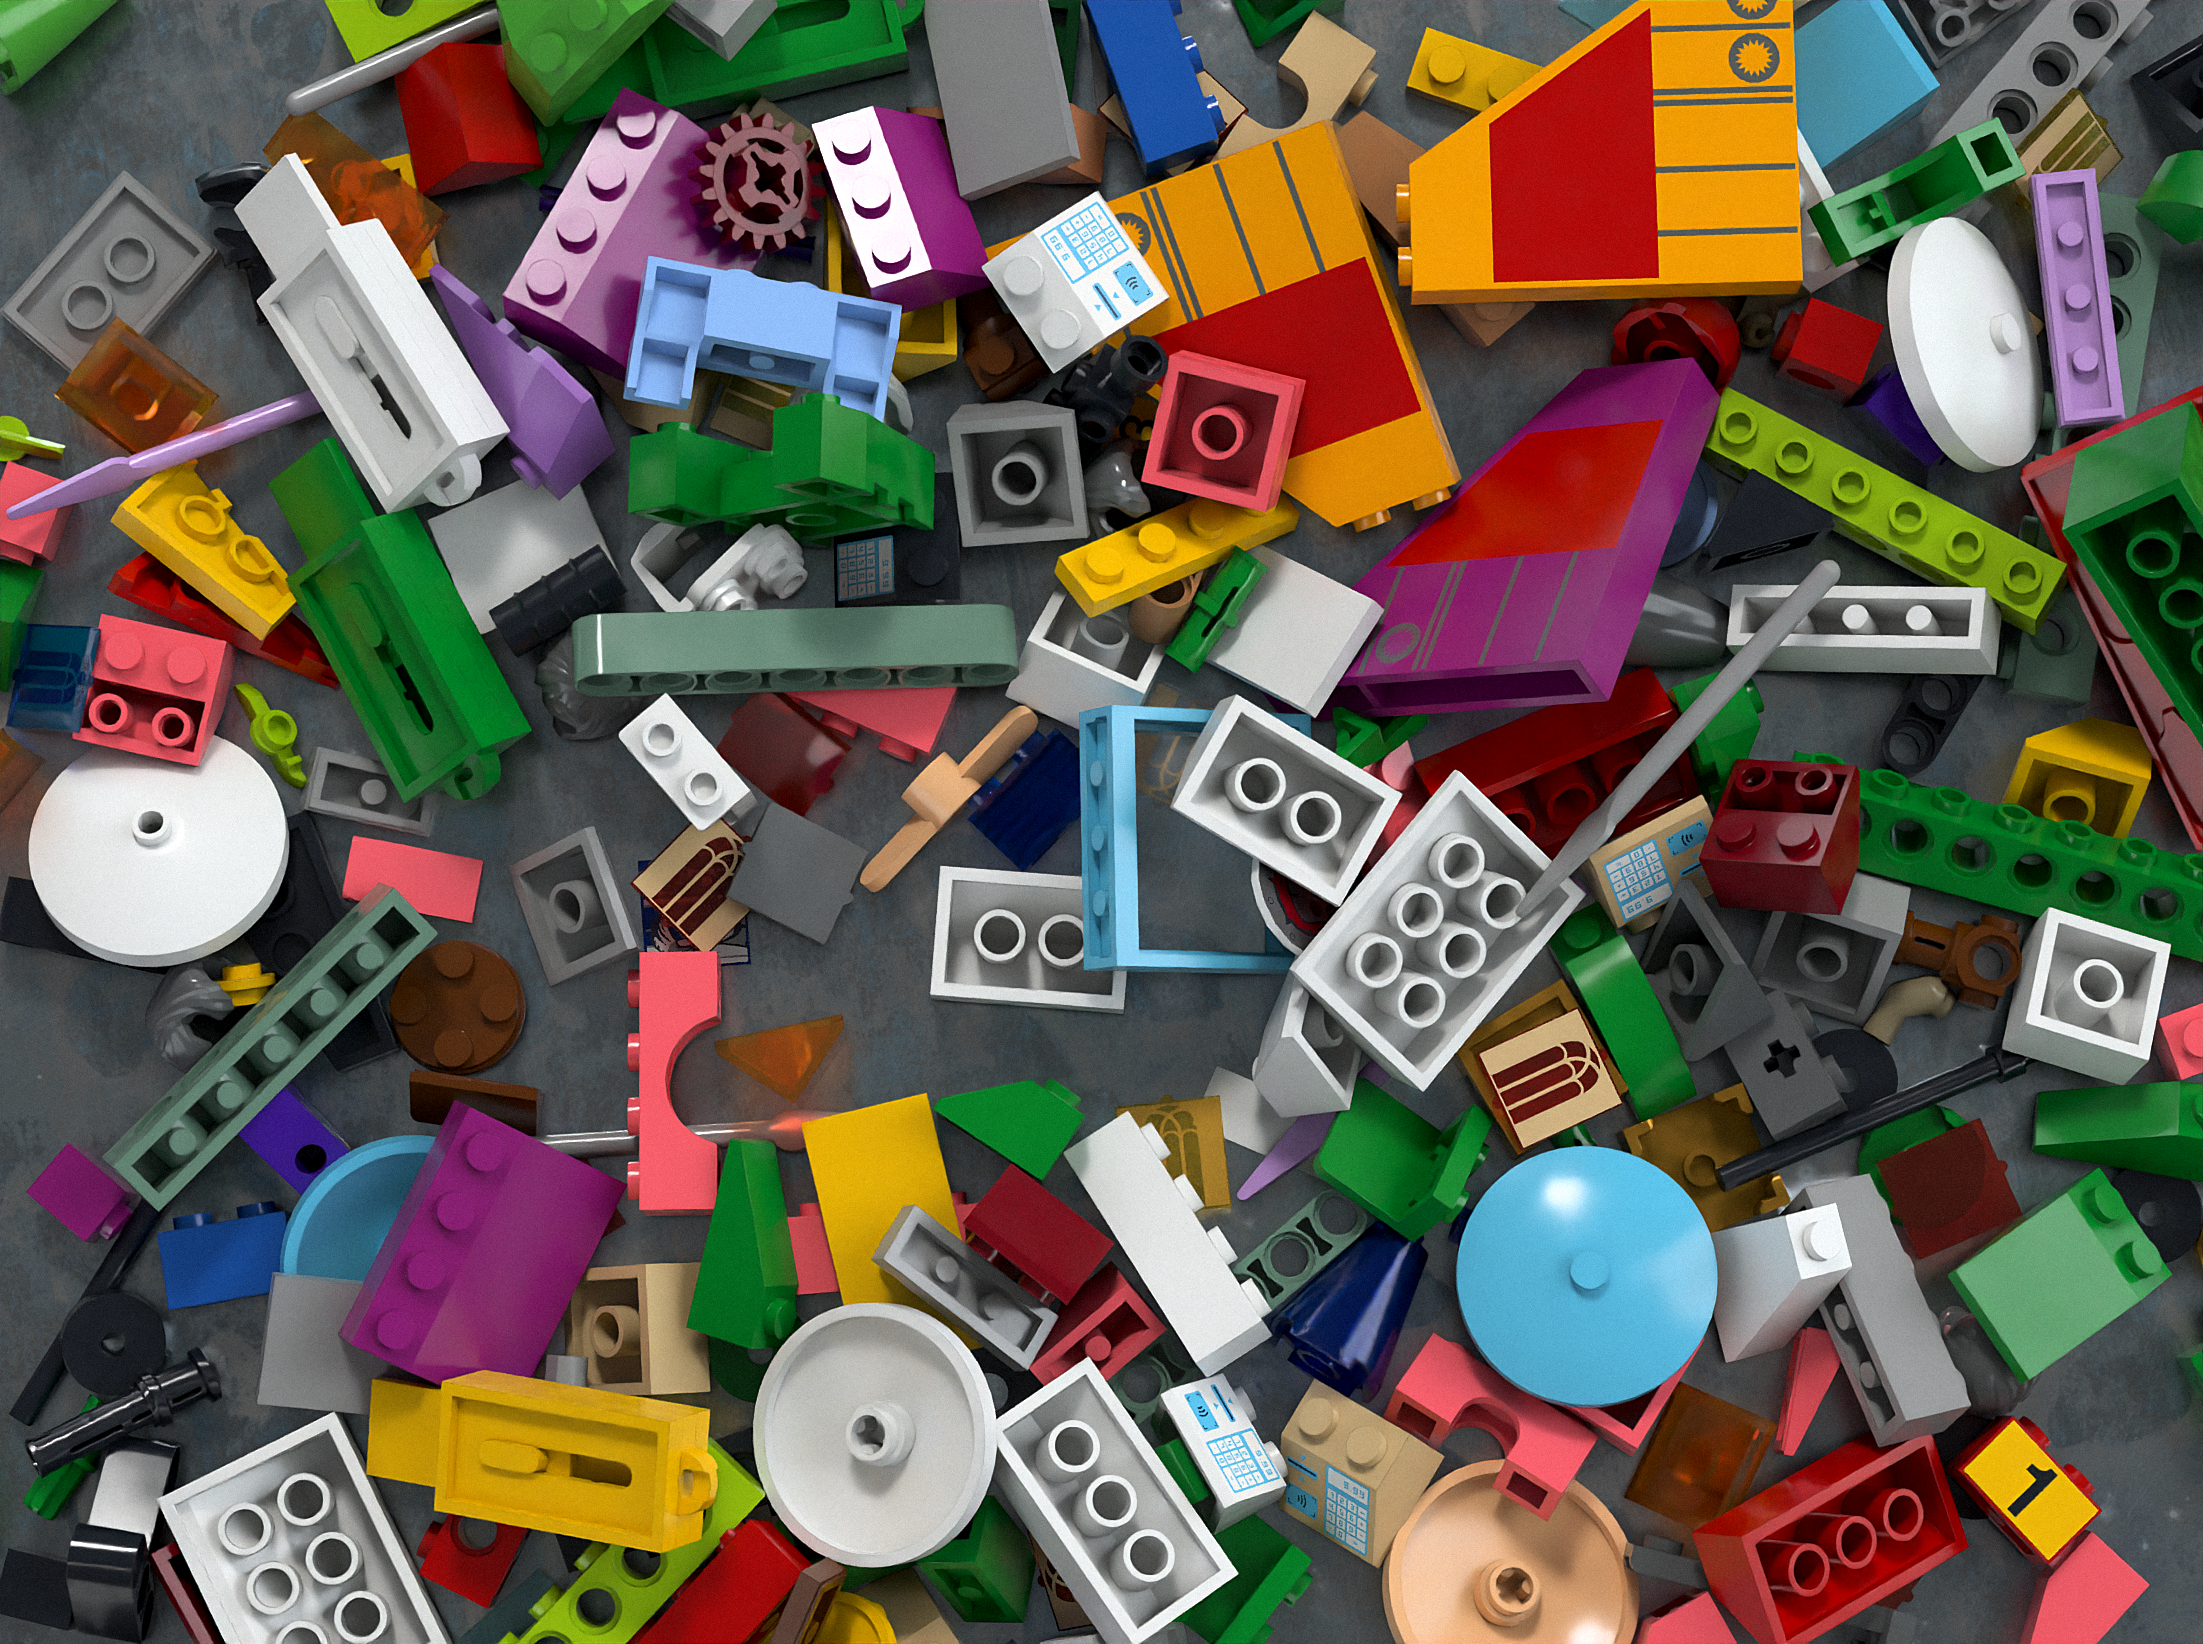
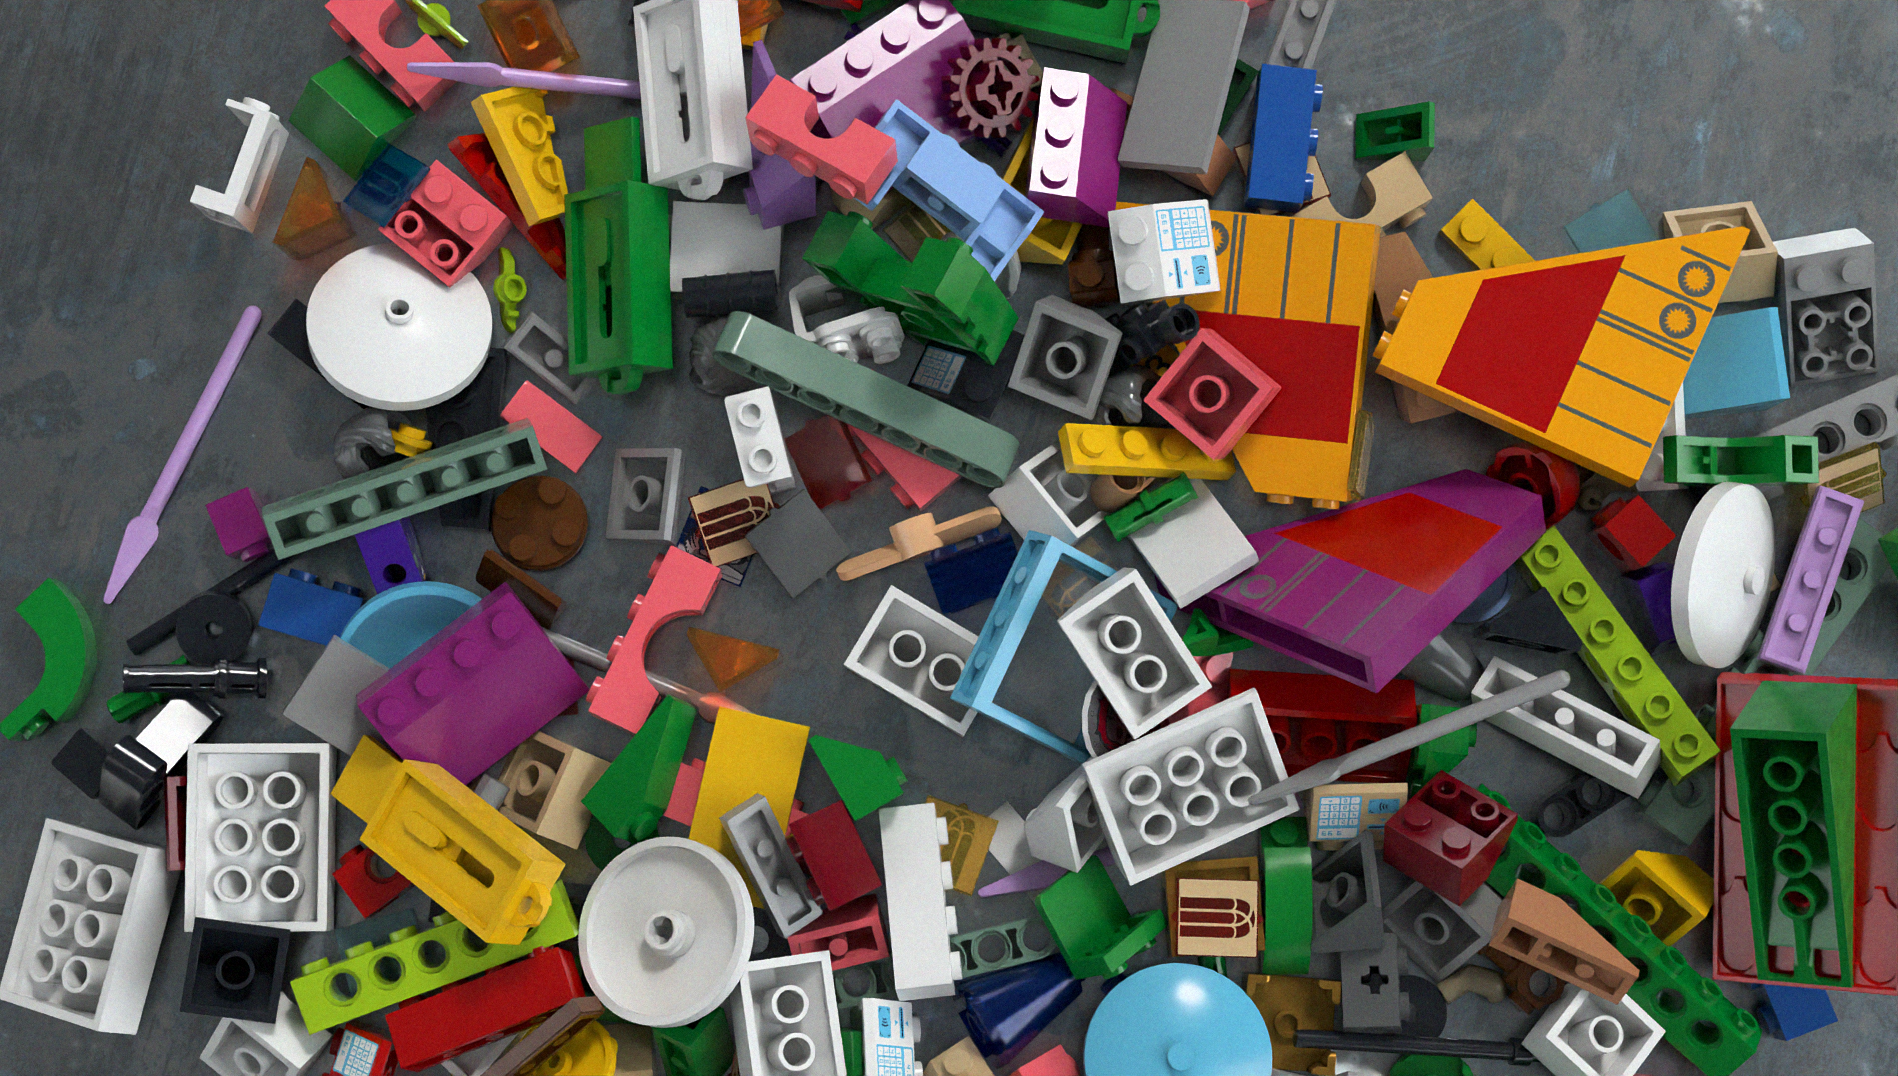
camera: 25 degrees right, 0 degrees up
none -> coral arch [745,74,898,205]
none -> clear yellow piece [1347,410,1375,500]
none -> nougat slope [1489,878,1640,1005]

